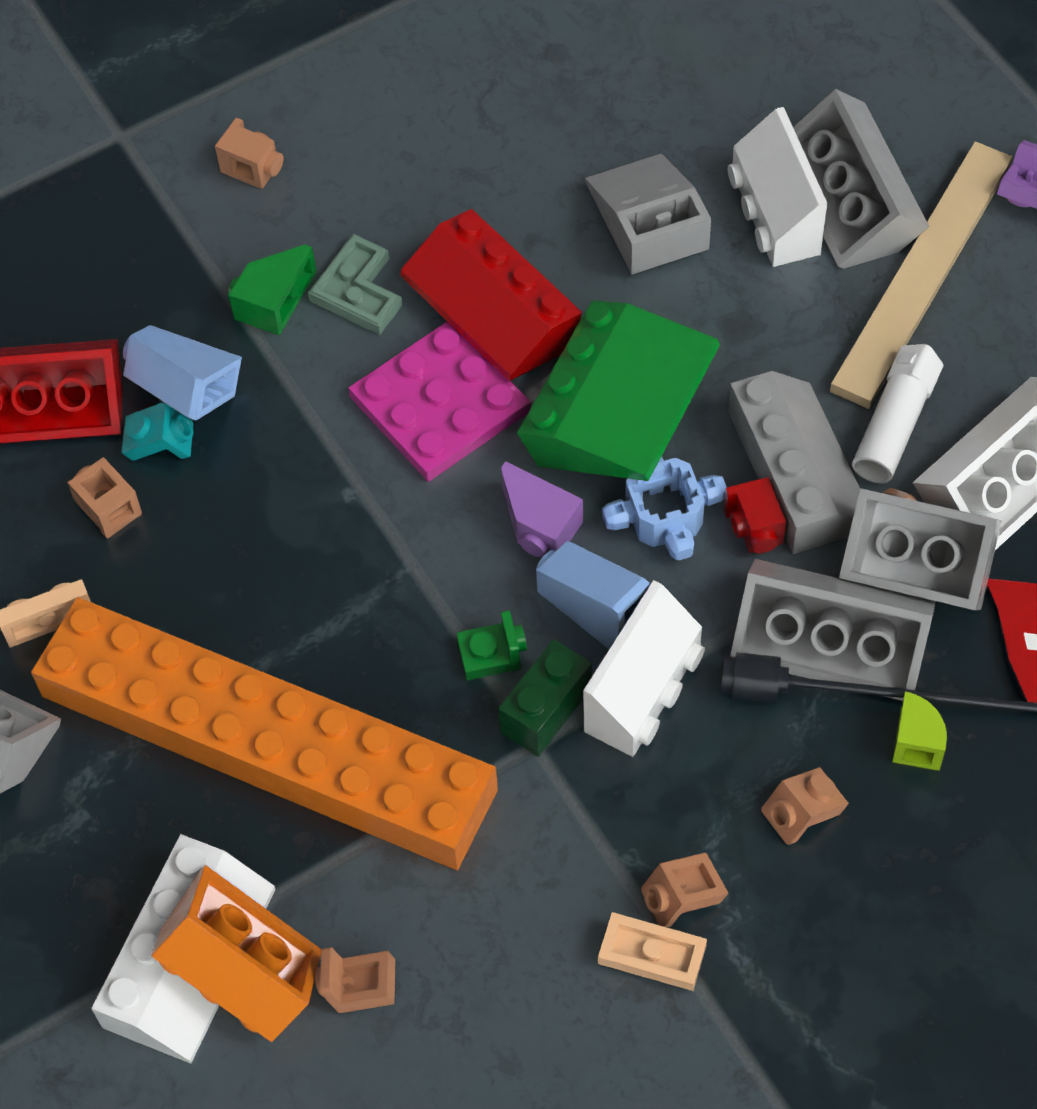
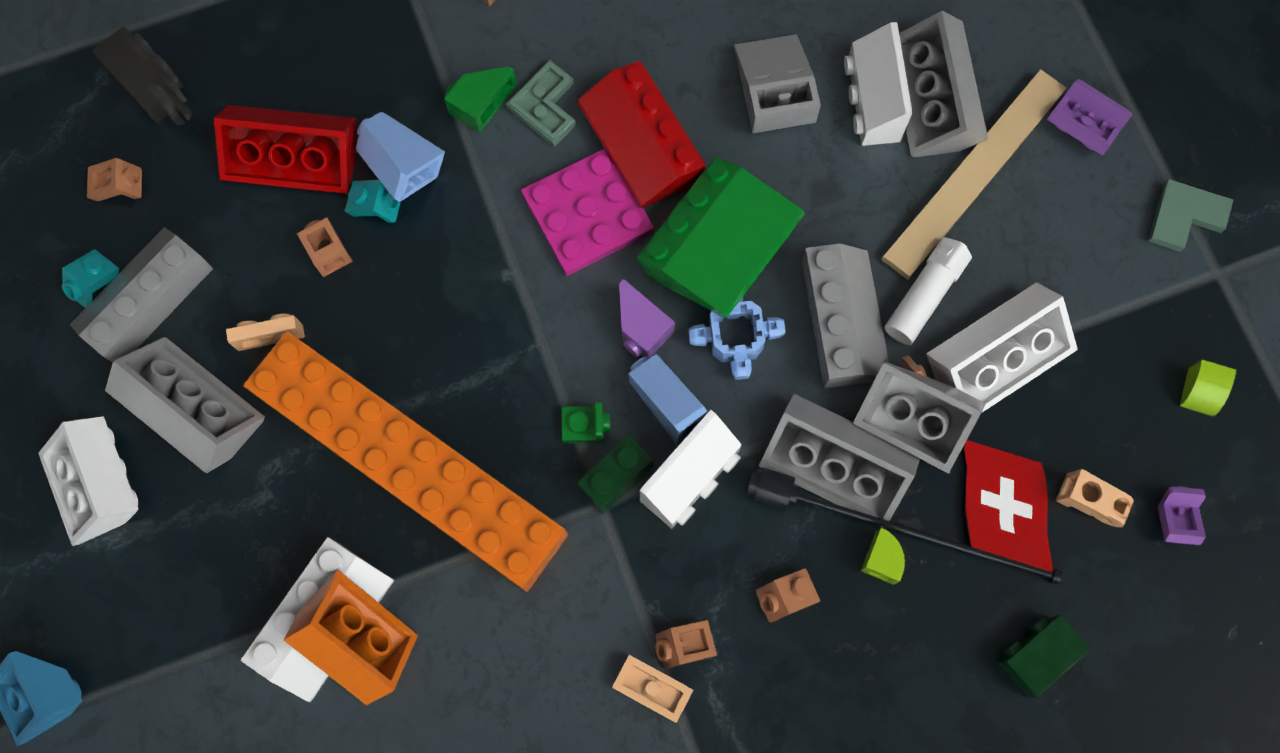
camera: 10 degrees right, 15 degrees up
nougat bracket [315,947,395,1013] -> none
red brick [724,477,786,554] -> none

